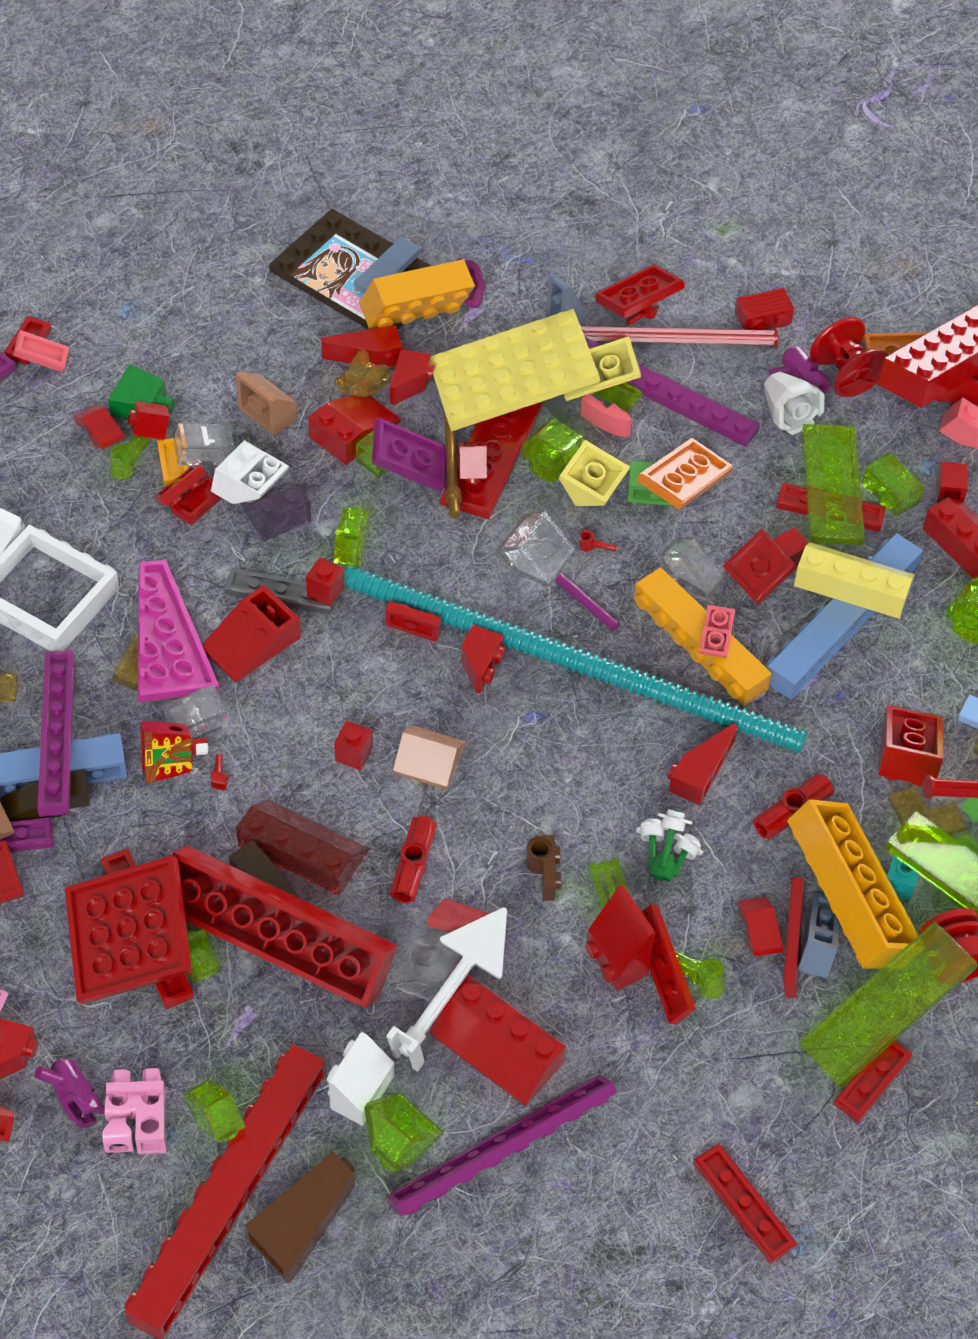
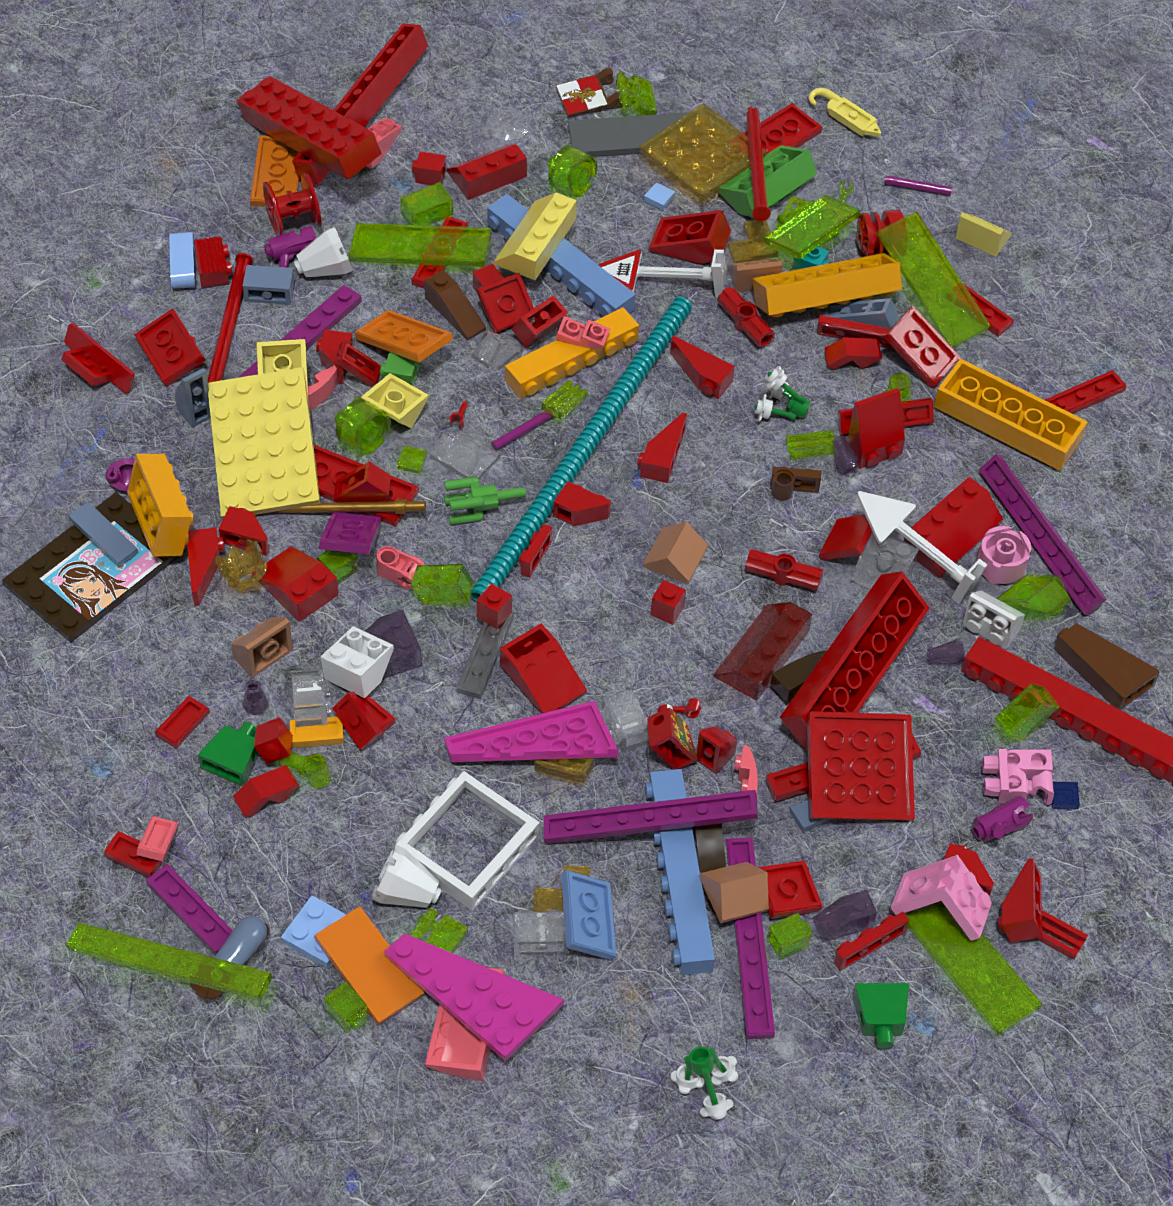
camera: 85 degrees left, 0 degrees up
none -> red bracket [61,323,135,393]
none -> red tile [155,695,210,749]
none -> light blue beam [169,232,196,289]
none -> clear purple cone [242,680,268,715]
none -> sand blue brick [243,265,295,305]
none -> red slope [316,329,353,384]
none -> red tile [335,341,381,387]
none -> coral piece [376,546,426,589]
none -> clear neon green tile [397,446,427,474]
none -> reddish brown slope [425,270,486,341]
none -> bright green plant [444,477,526,525]
none -> red brick [512,295,568,348]
none -> clear neon green tile [541,380,588,419]
none -> white piece [598,249,728,299]
none -> red slope [637,413,687,483]
none -> red slope [696,726,737,775]
none -> nougat slope [728,259,783,292]
none -> coral slope [734,745,758,794]
none -> clear purple cone [832,436,859,474]
none -> tile [884,306,960,388]
none -> clear purple cone [927,639,965,665]
none -> light orange brick [934,358,1088,471]
none -> bright pink brick [977,526,1031,585]
none -> clear blue tile [1051,781,1080,810]

